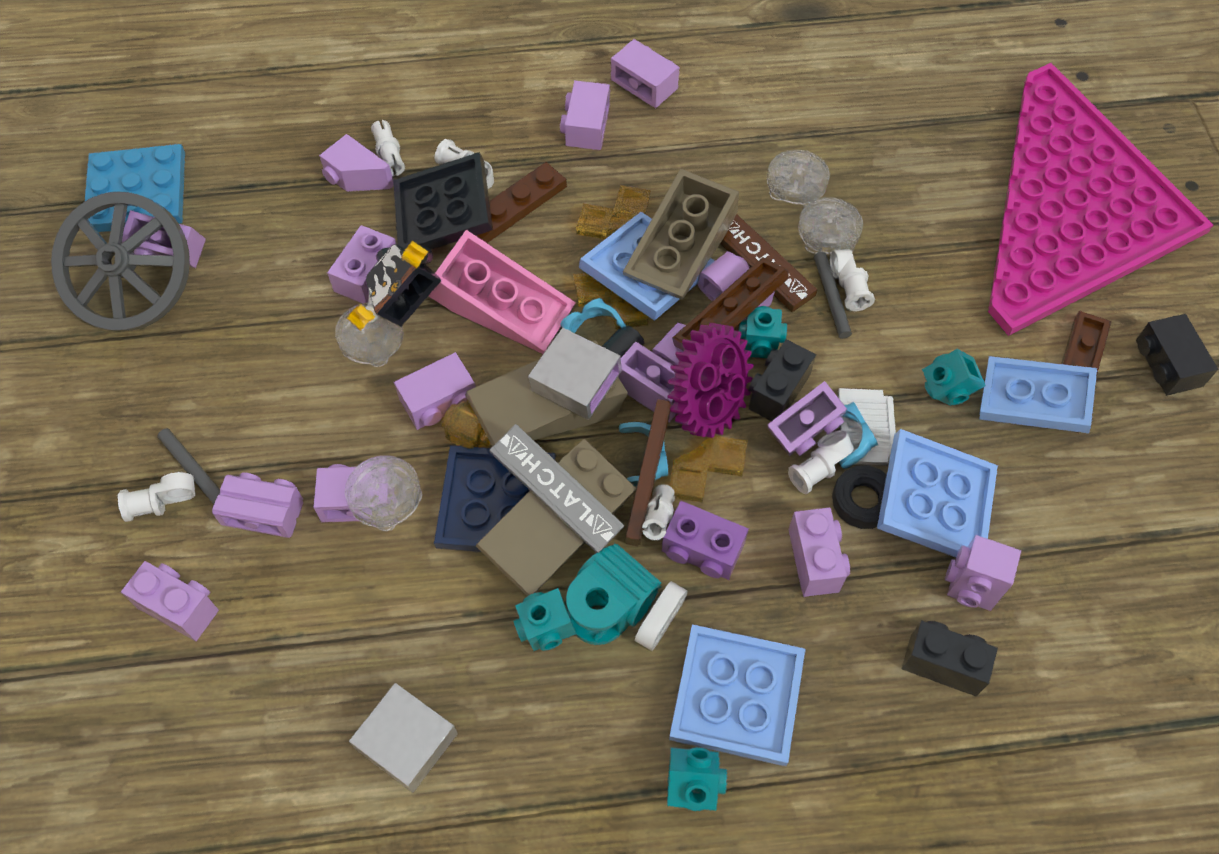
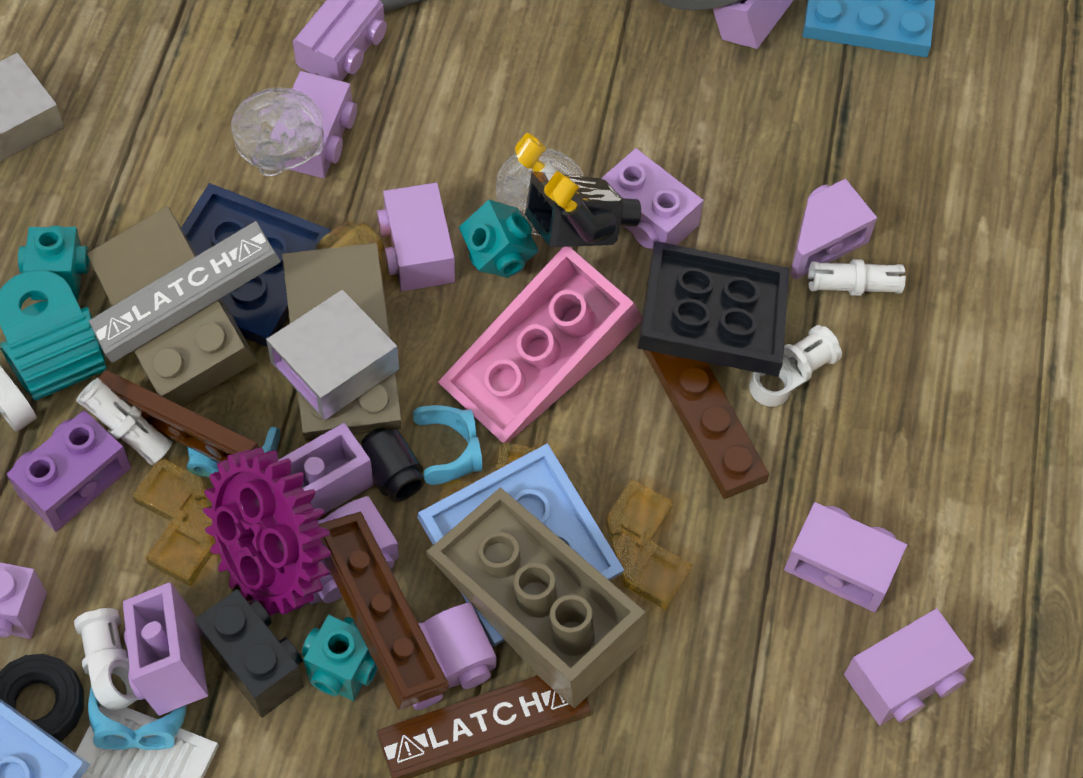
camera: 105 degrees right, 0 degrees up
none -> teal brick [458,200,539,278]

